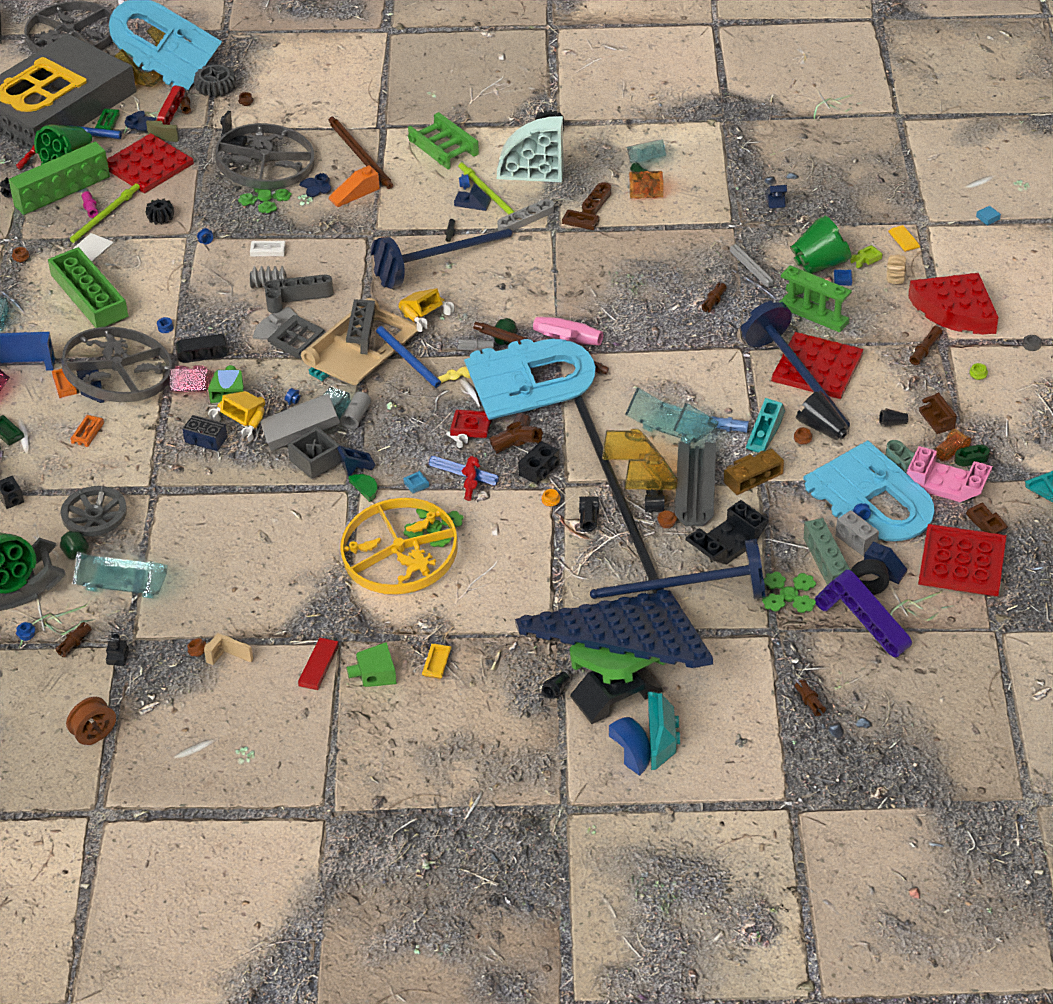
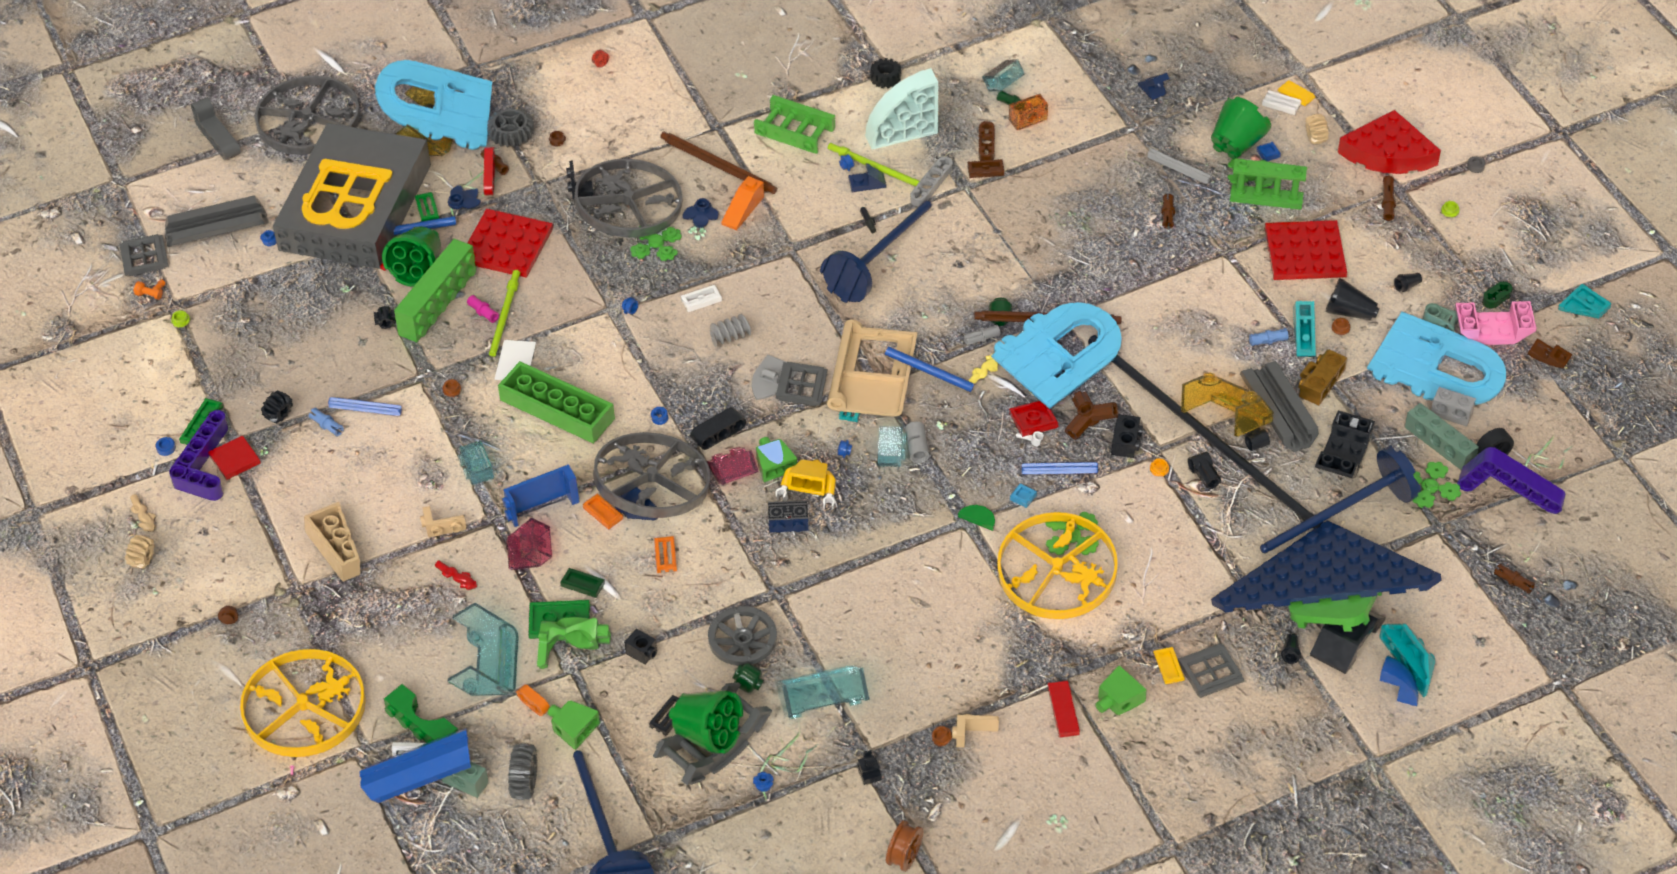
camera: 25 degrees left, 5 degrees up
red animal [16,146,36,170] -> none
reddish brown pin [55,622,92,657] -> none
black gear [145,198,174,225] -> none
olive slope [146,120,179,142] -> none
light grey slope [260,393,340,451] -> none
dark grey beam [264,274,334,313] -> none
dark grey brick [287,427,341,479] -> none
dark blue slope [337,445,376,477] -> none
dark grey fence [346,299,375,355] -> none
yellow torso [399,288,454,332] -> none
red animal [462,456,480,501] -> none
bright pink plate [533,317,603,346] -> none
clear light blue windscreen [625,388,719,445] -> none
dark orange plate [657,511,677,528] -> none
dark blue piece [741,301,850,429] -> none
lime plate [850,245,882,268] -> none
blue plate [853,503,871,520] -> none
dark blue slope [864,541,908,584] -> none
red plate [918,524,1007,597] -> none
reddish brown hinge [919,392,957,434] -> none
clear orange piece [935,429,971,462] -> none
dark azure tile [976,206,1001,225] -> none
none -> clear red tile [592,49,609,67]
none -> dark grey piece [1178,643,1244,698]
none -> white tile [1262,90,1301,115]

